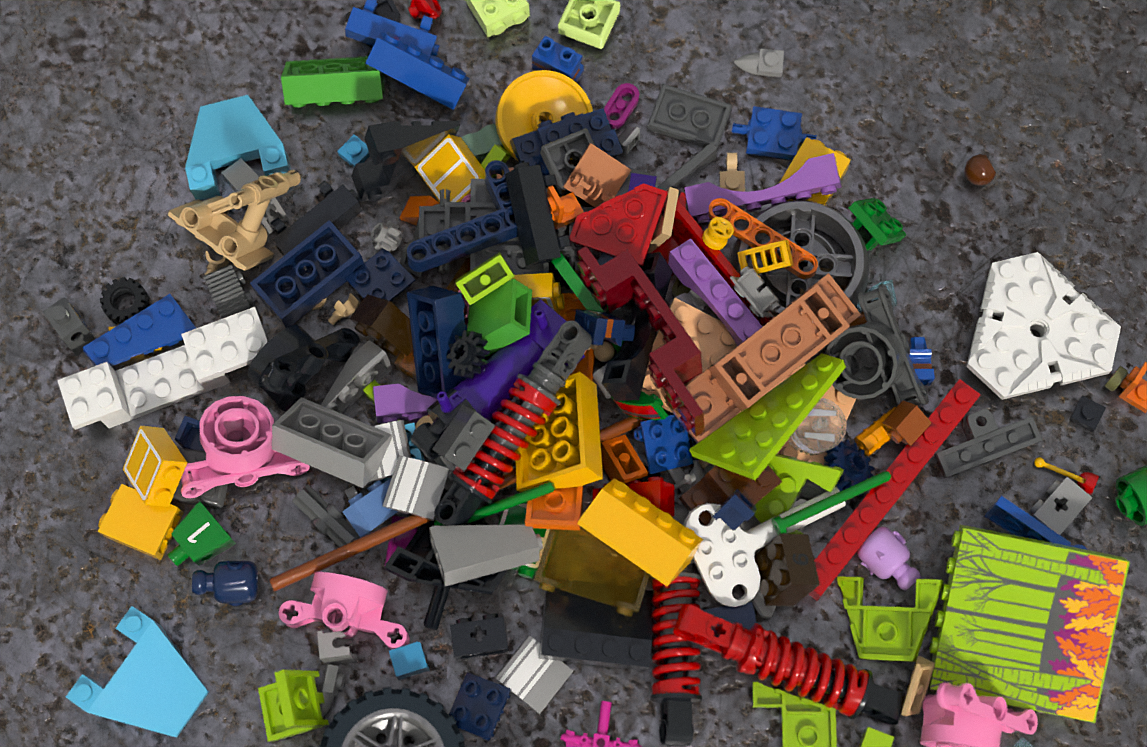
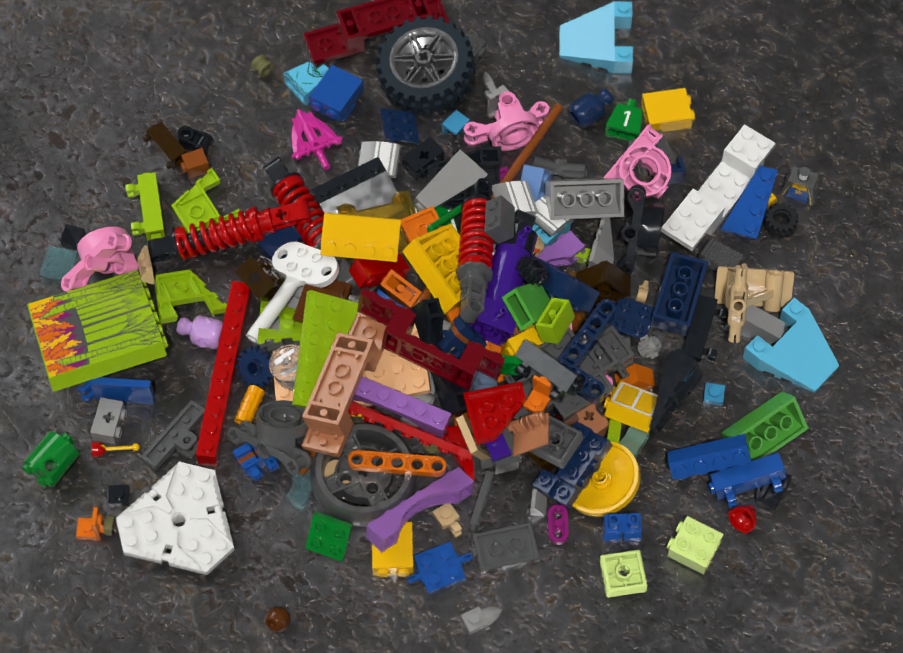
camera: 145 degrees right, 10 degrees down
yellow brick [123,426,187,507] -> none
lime bracket [258,669,329,742] -> none
yellow wheel [702,217,734,250] -> none
dark blue panel [712,489,757,530] -> none
light grey hinge [730,266,780,318] -> none
yellow slope [737,240,794,274] -> none
green bar [771,471,891,535] -> none
dark orange brick [882,400,932,446] -> none

